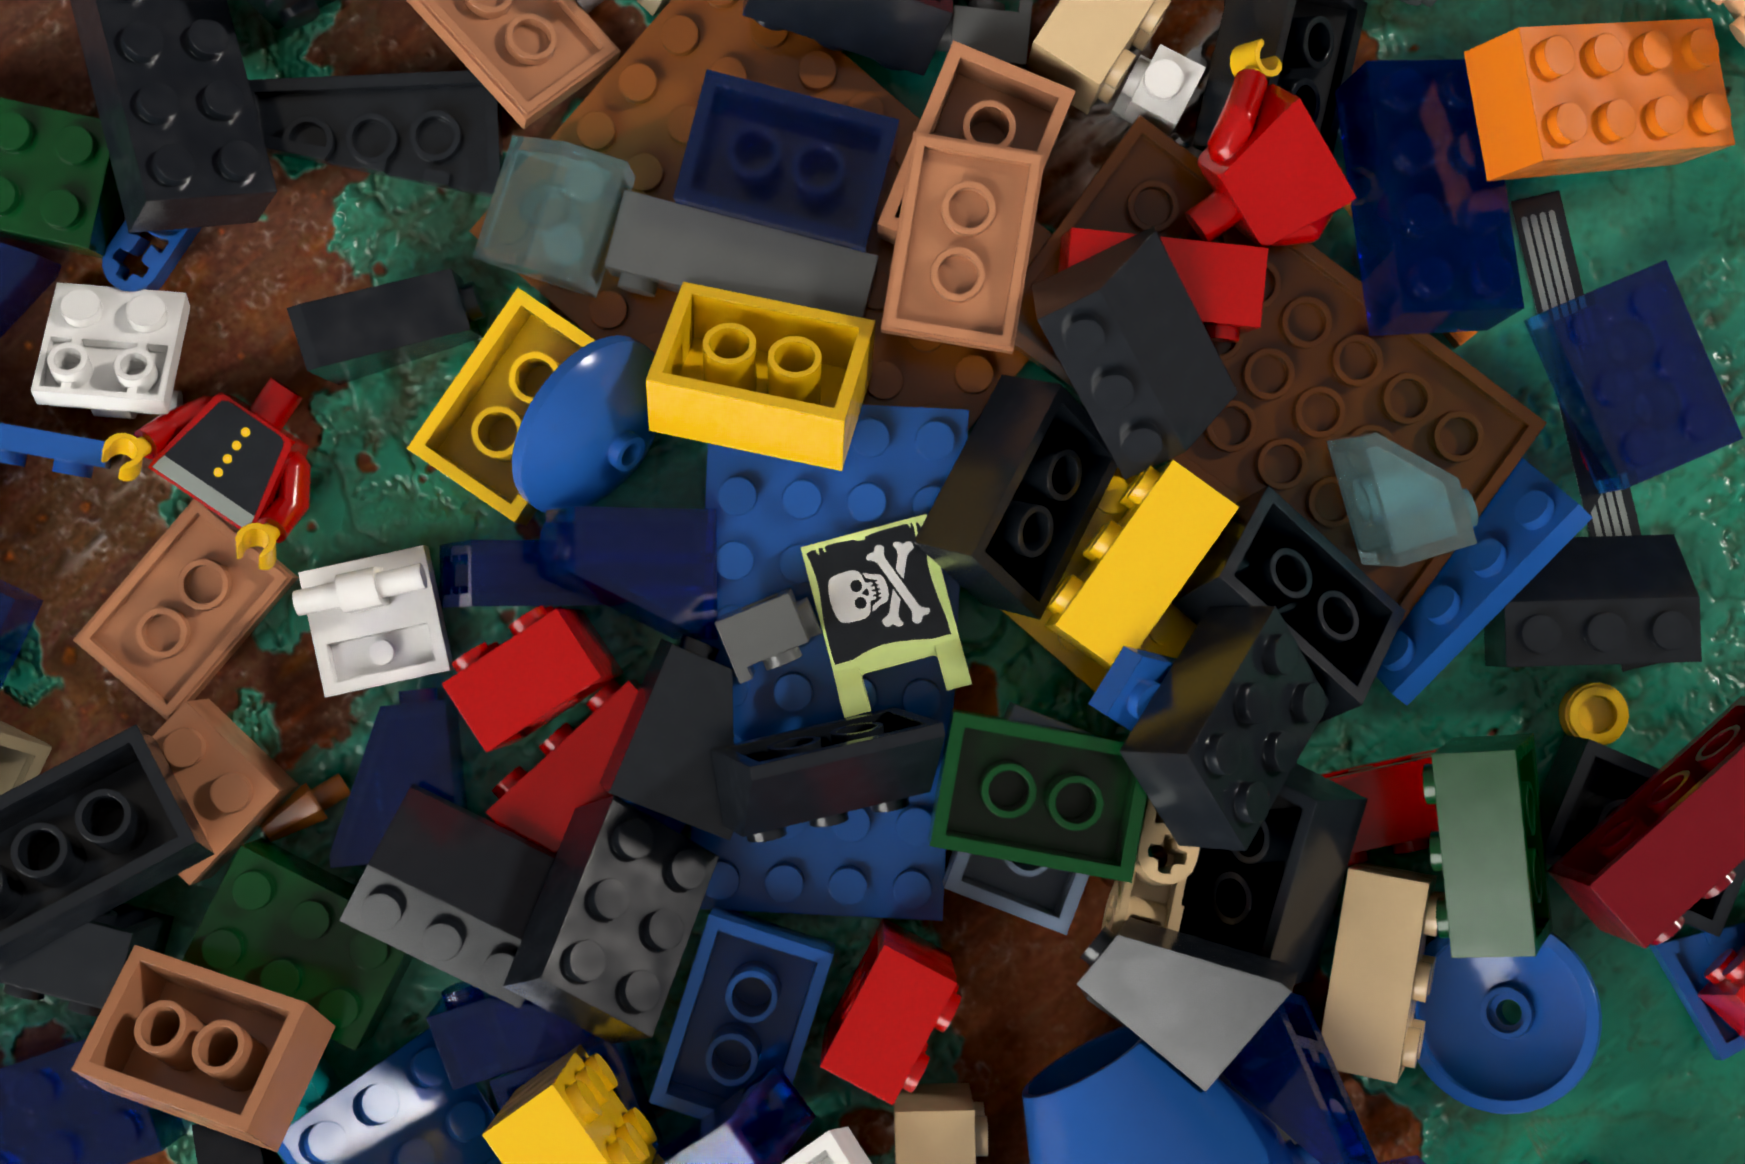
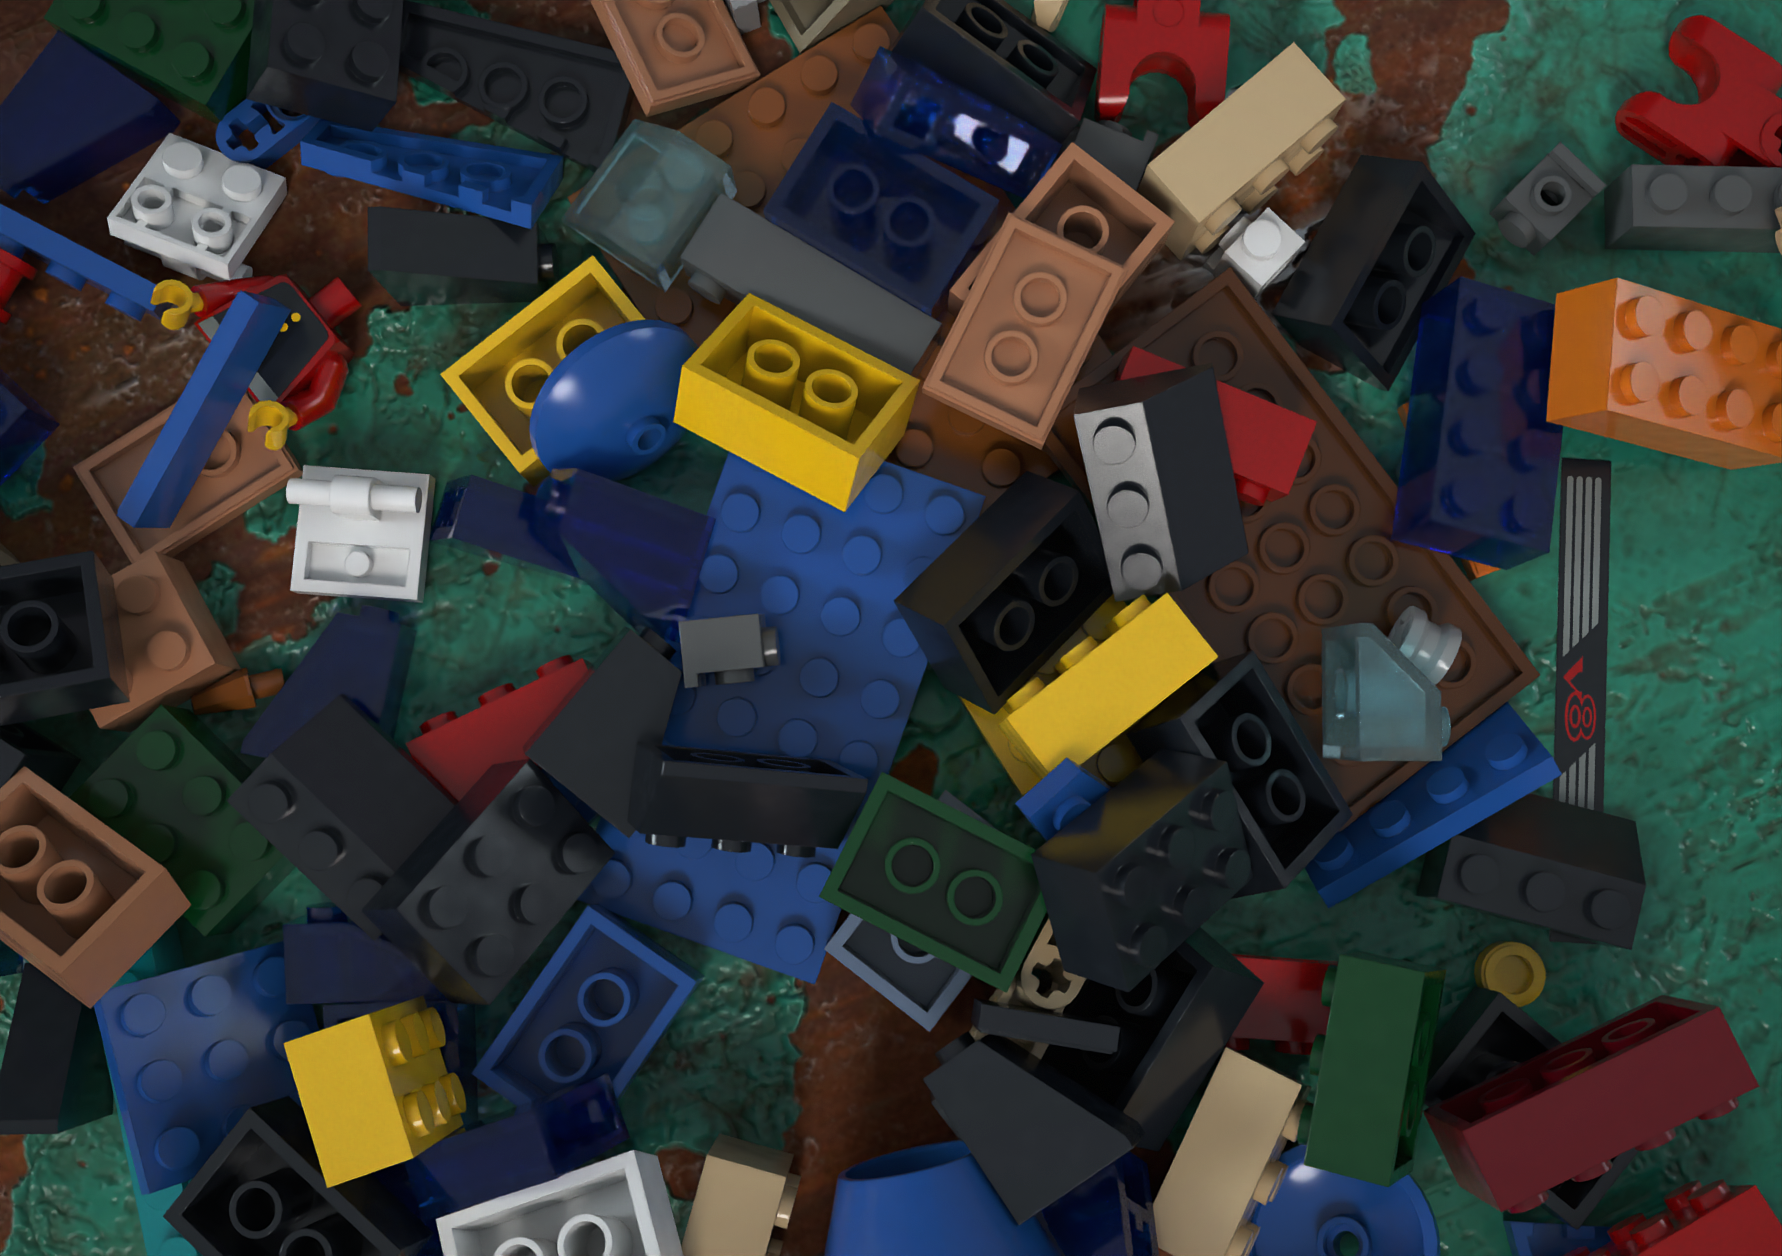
camera: 20 degrees right, 5 degrees down
red brick [442,605,624,753] -> none
flag [800,514,972,718] -> none
red brick [820,918,962,1105] -> none
red torso [1185,39,1357,247] -> none
clear blue brick [1524,260,1743,494] -> none
none -> blue tile [116,290,291,528]
none -> blue wing [300,119,563,229]
none -> clear blue slope [850,46,1063,199]
none -> black tile [971,998,1120,1054]
none -> light grey wheel [1381,606,1462,687]

